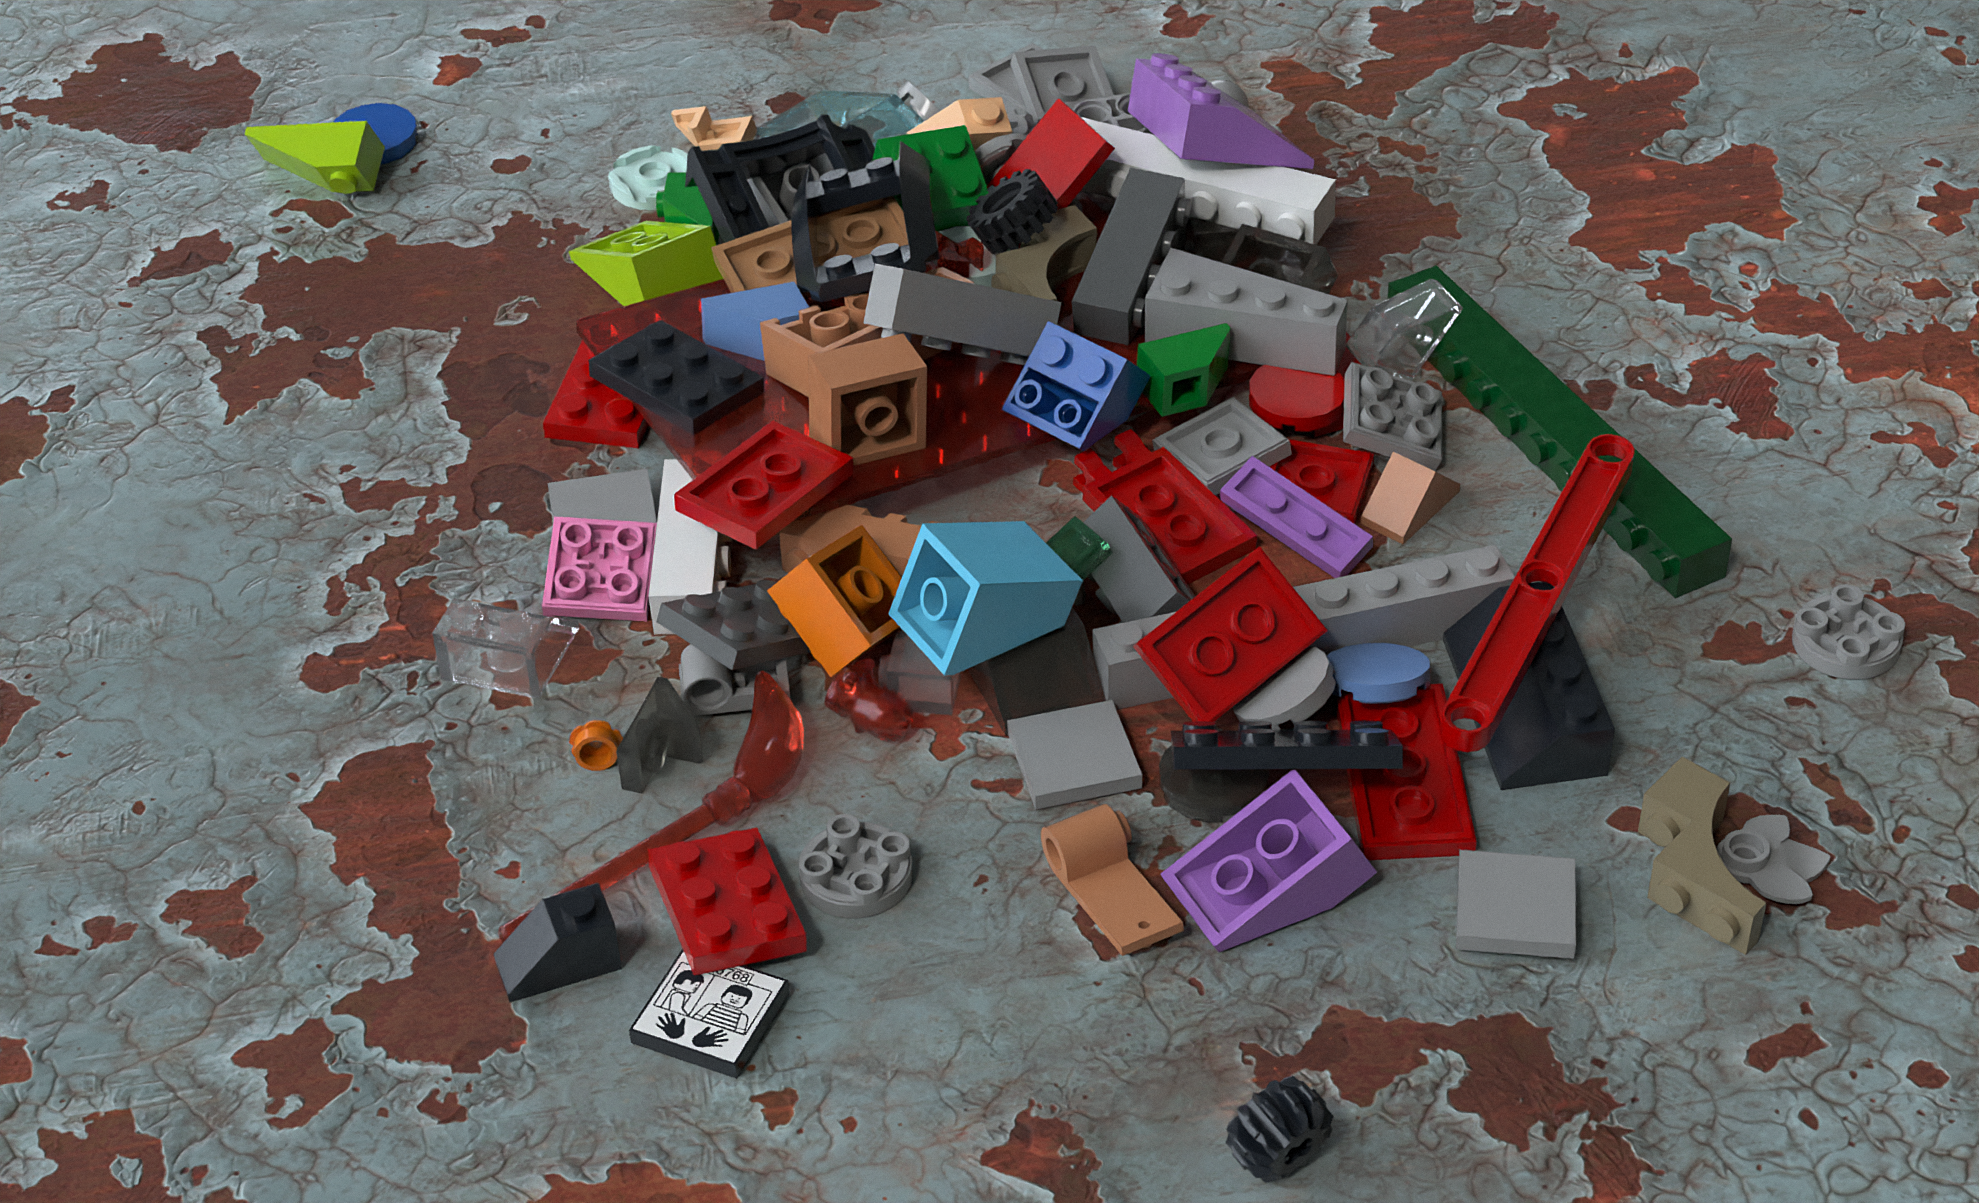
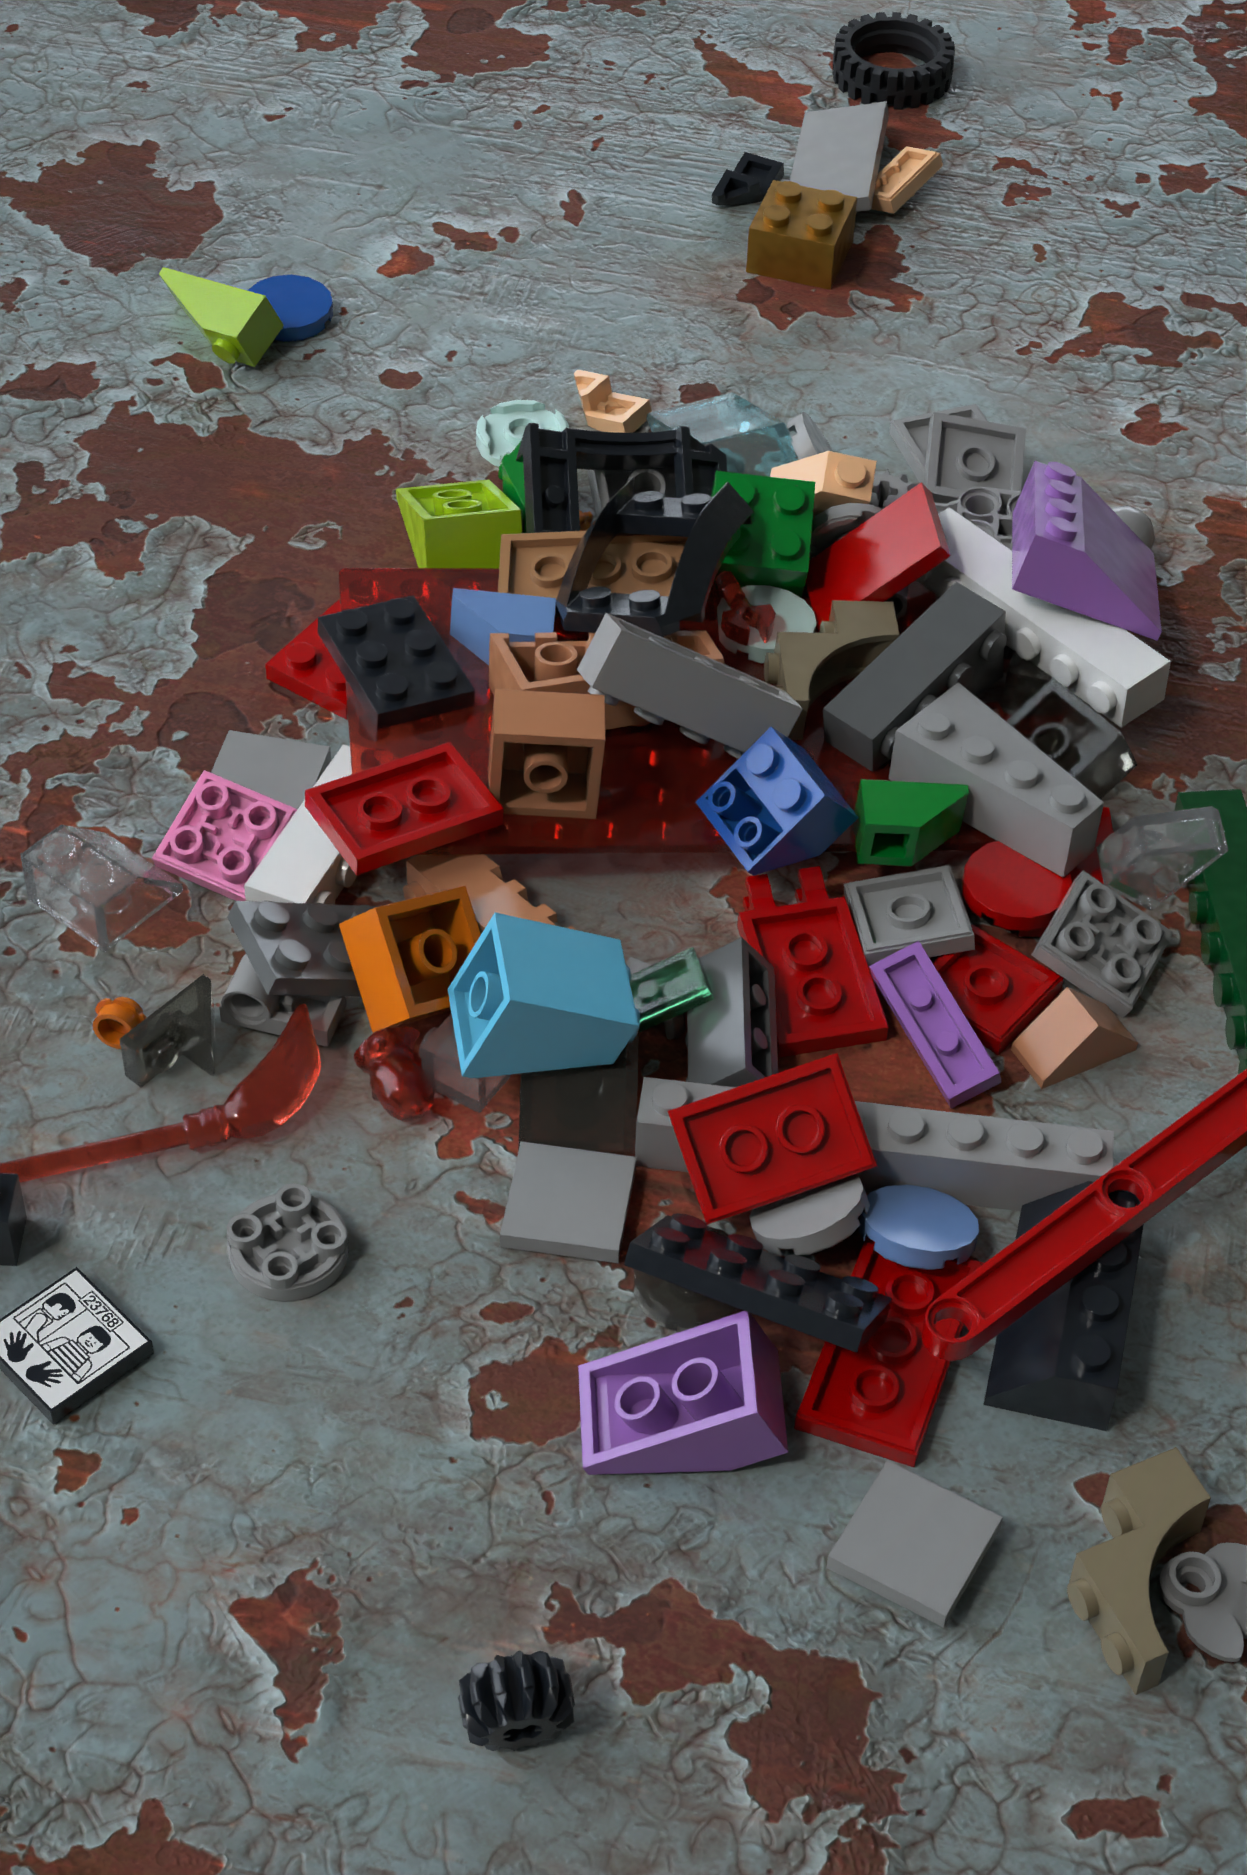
camera: 20 degrees right, 5 degrees up
red plate [648,827,807,976] -> none
black tyre [967,169,1058,255] -> none
nougat door [1041,804,1184,956] -> none

